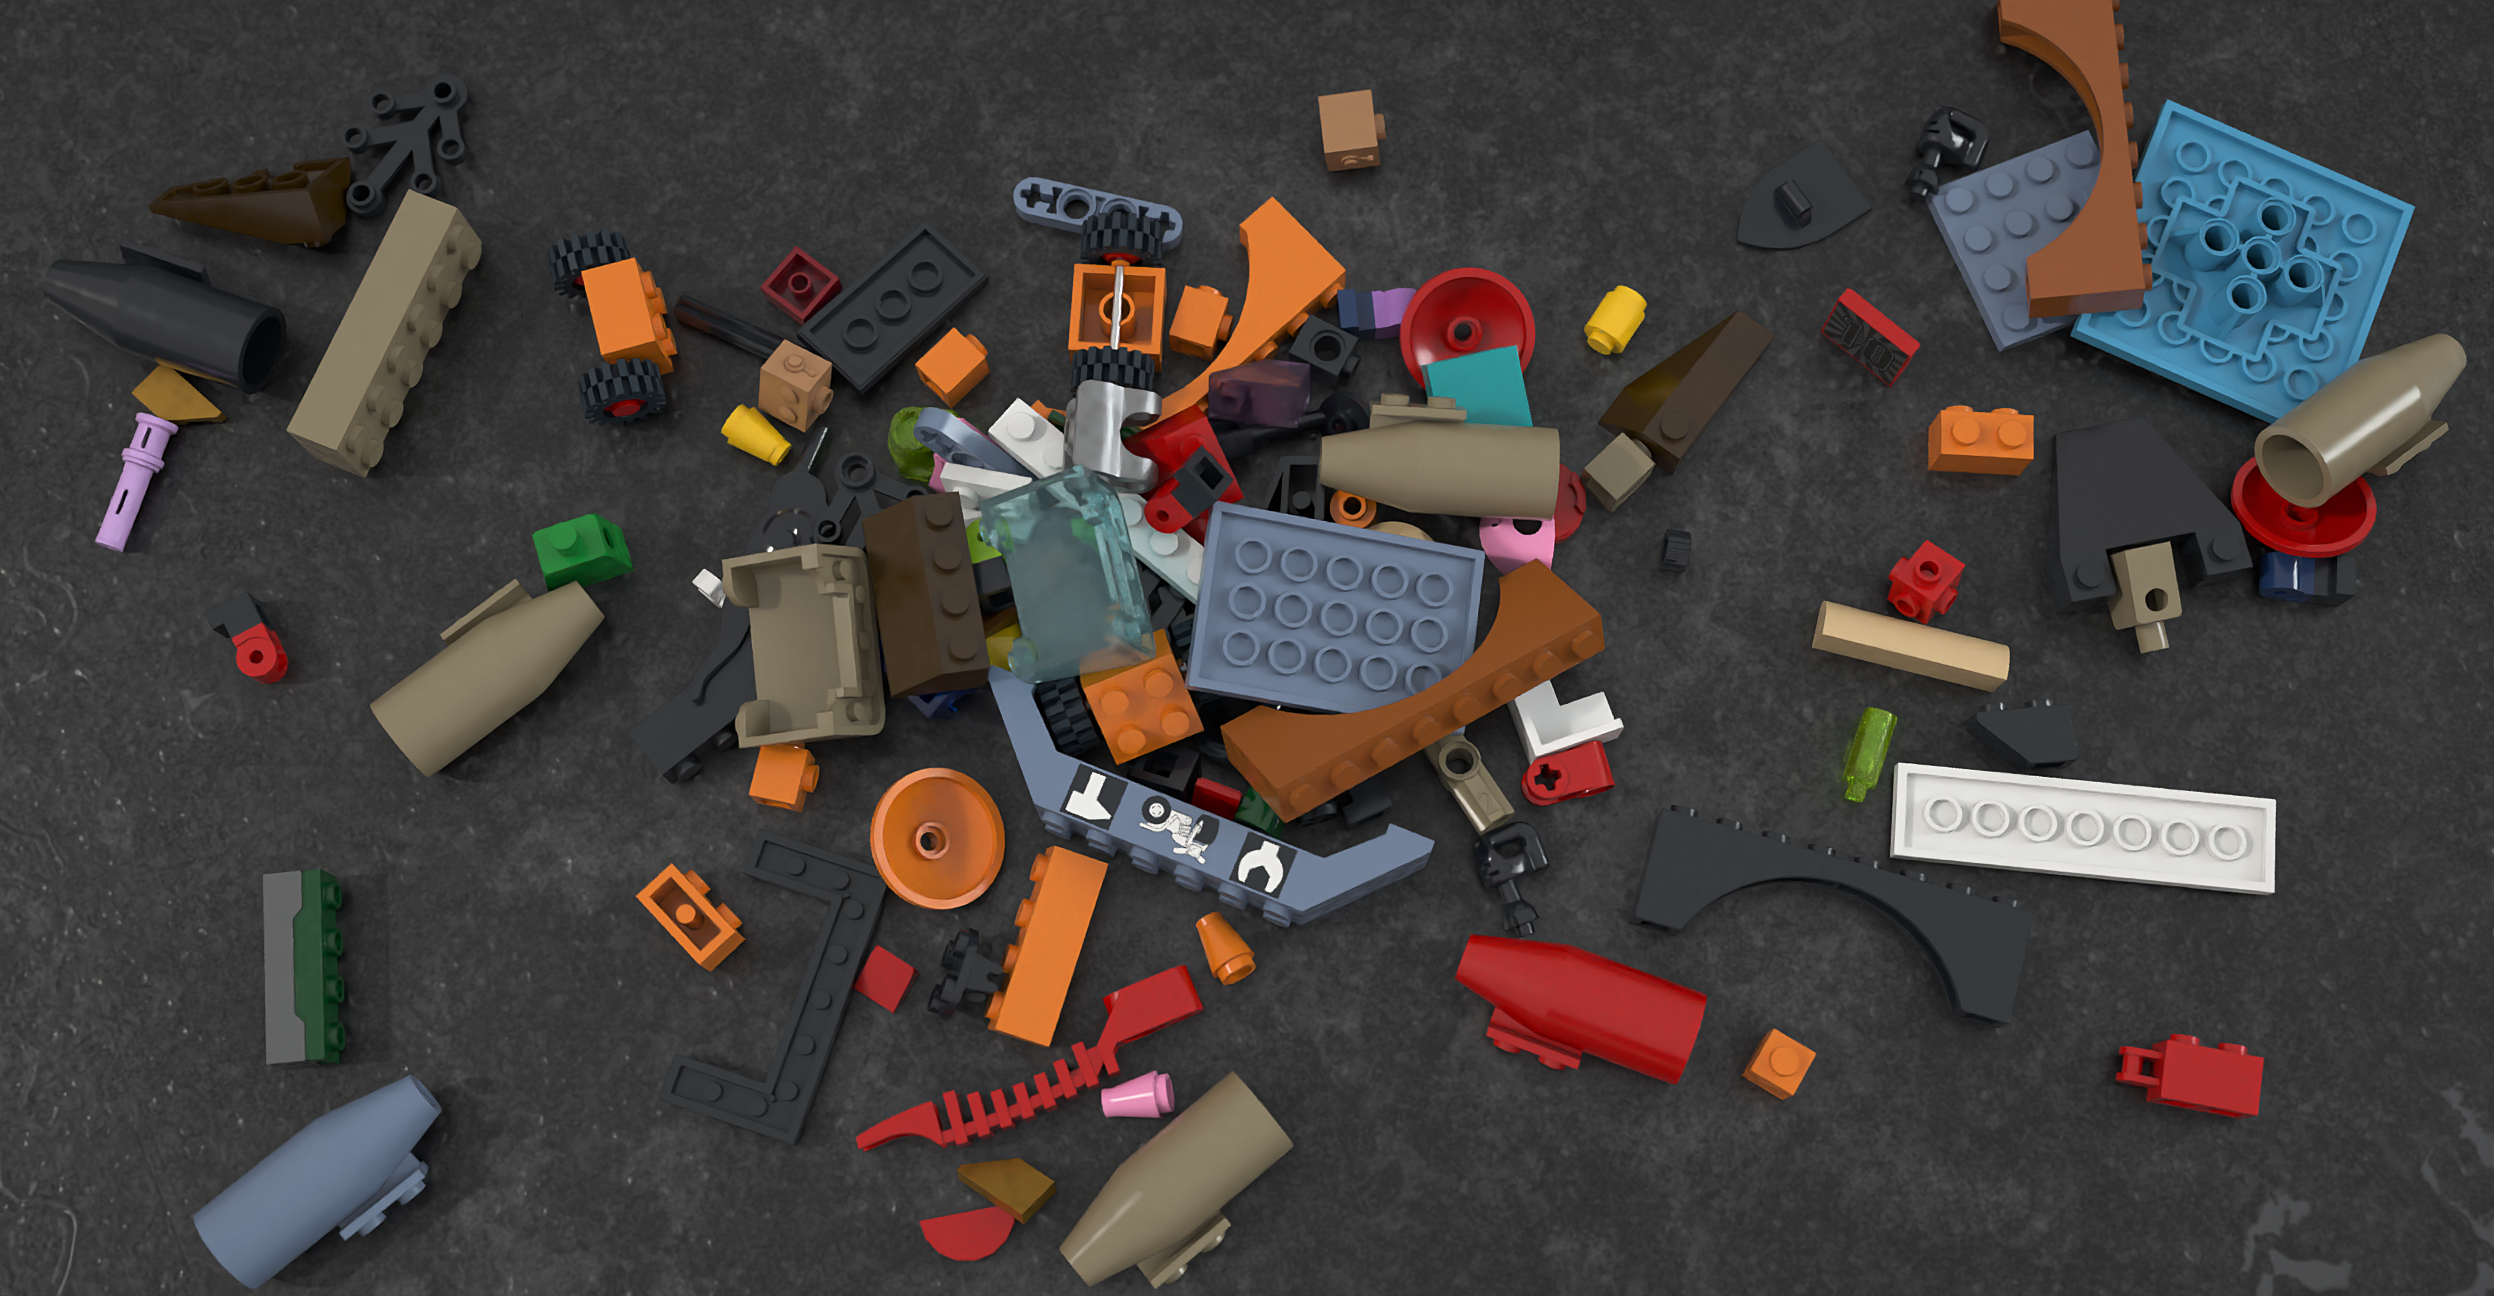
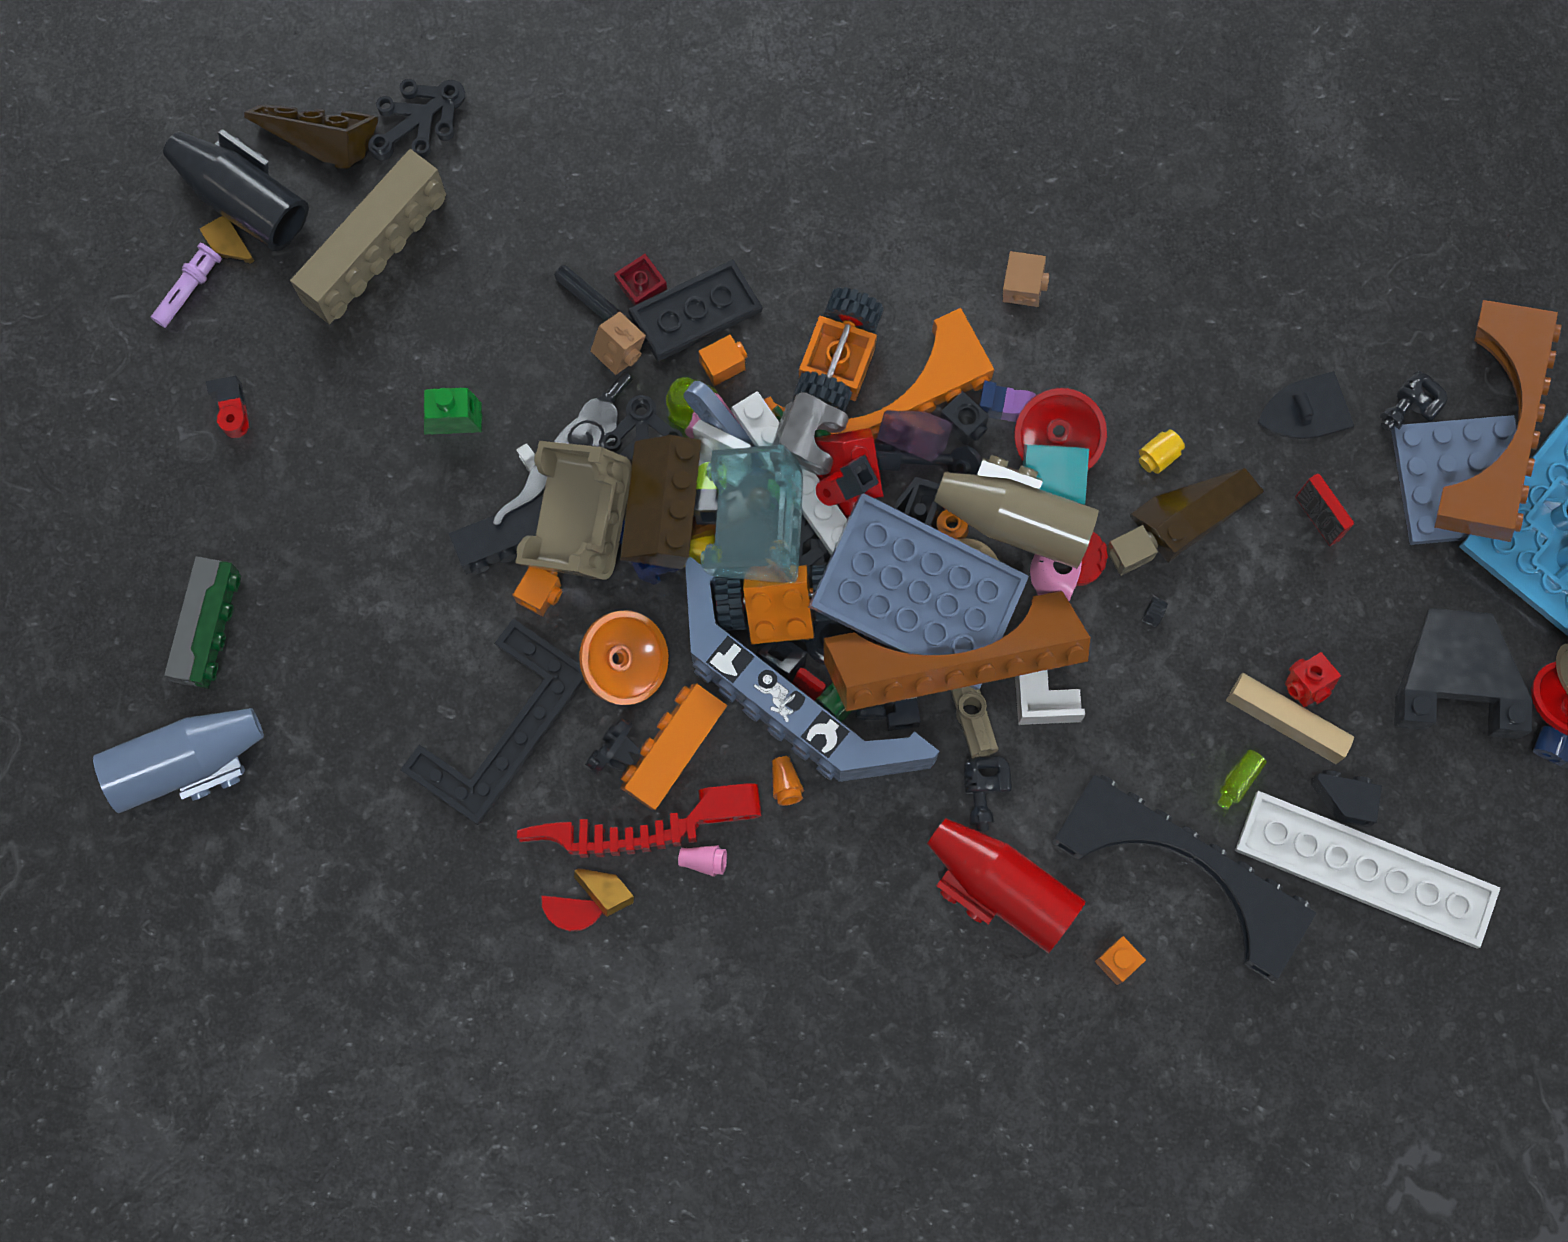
camera: 15 degrees right, 0 degrees up
dark tan piece [370,578,605,778] -> none
brick [546,230,677,425] -> none
orange brick [636,863,745,972] -> none
yellow cone [721,404,792,467] -> none
red slope [854,945,920,1013] -> none
sand blue beam [1013,177,1183,251] -> none
dark tan piece [1059,1071,1294,1289] -> none
orange brick [1169,285,1235,362] -> none
red piece [1520,740,1616,807] -> none
orange brick [1928,405,2034,476] -> none
dark tan torso [2107,541,2182,653] -> none
red brick [2116,1034,2264,1119] -> none

